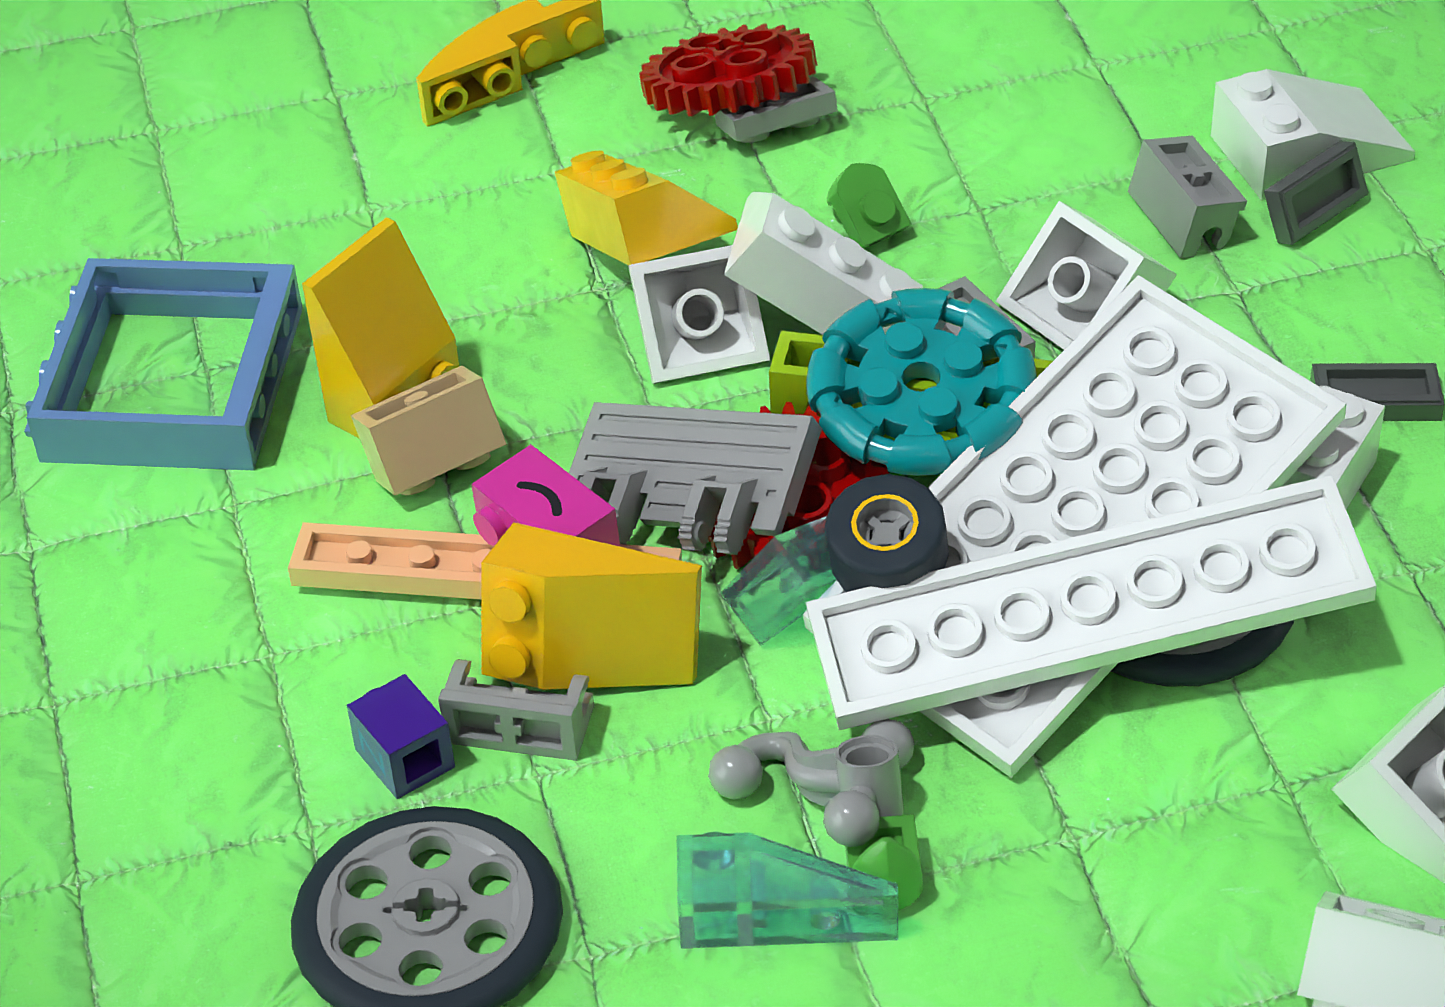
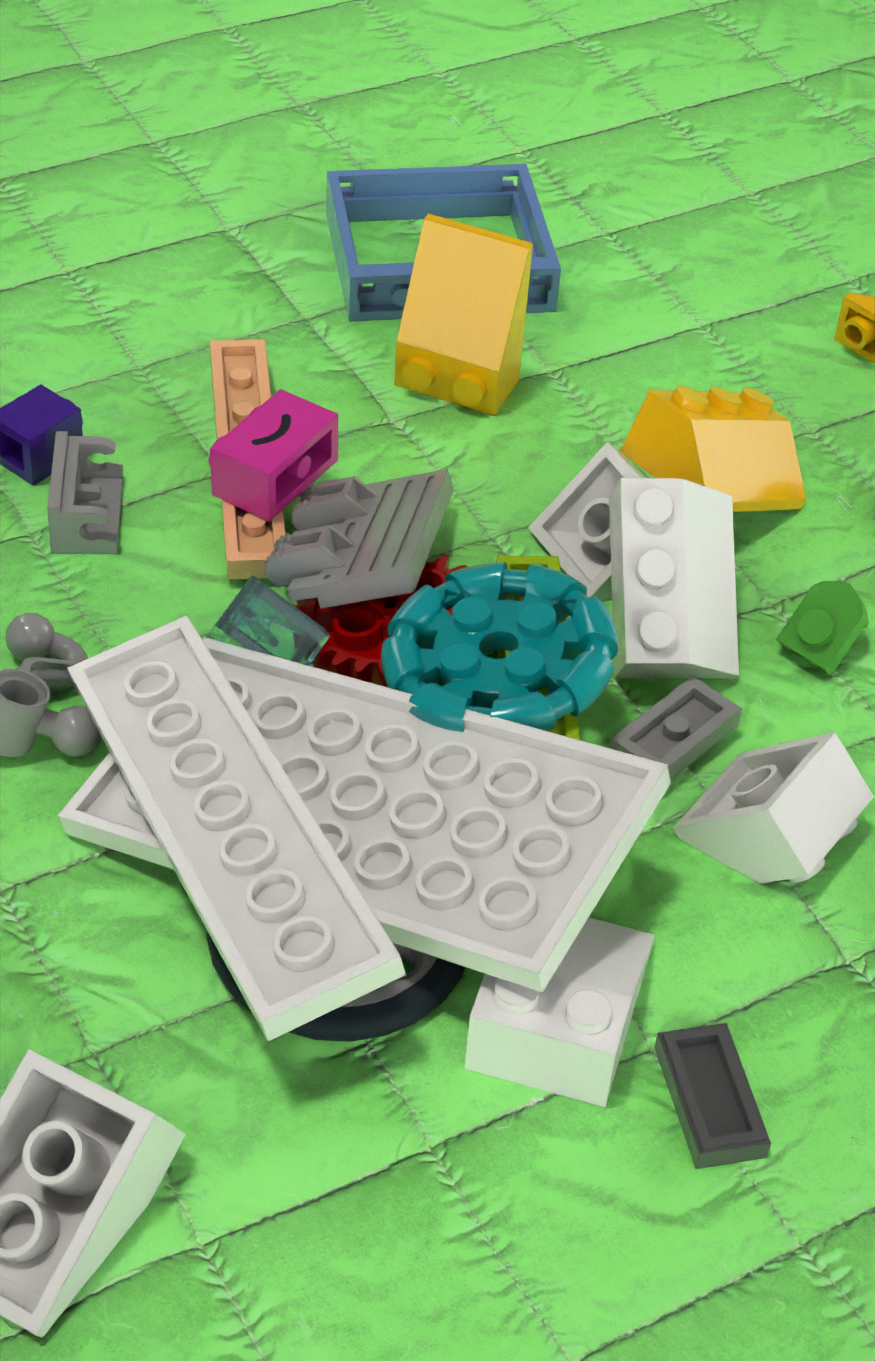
camera: 70 degrees right, 0 degrees up
tan brick [351,366,506,496] -> none
yellow slope [481,522,702,689] -> none
black wheel [825,474,949,592] -> none

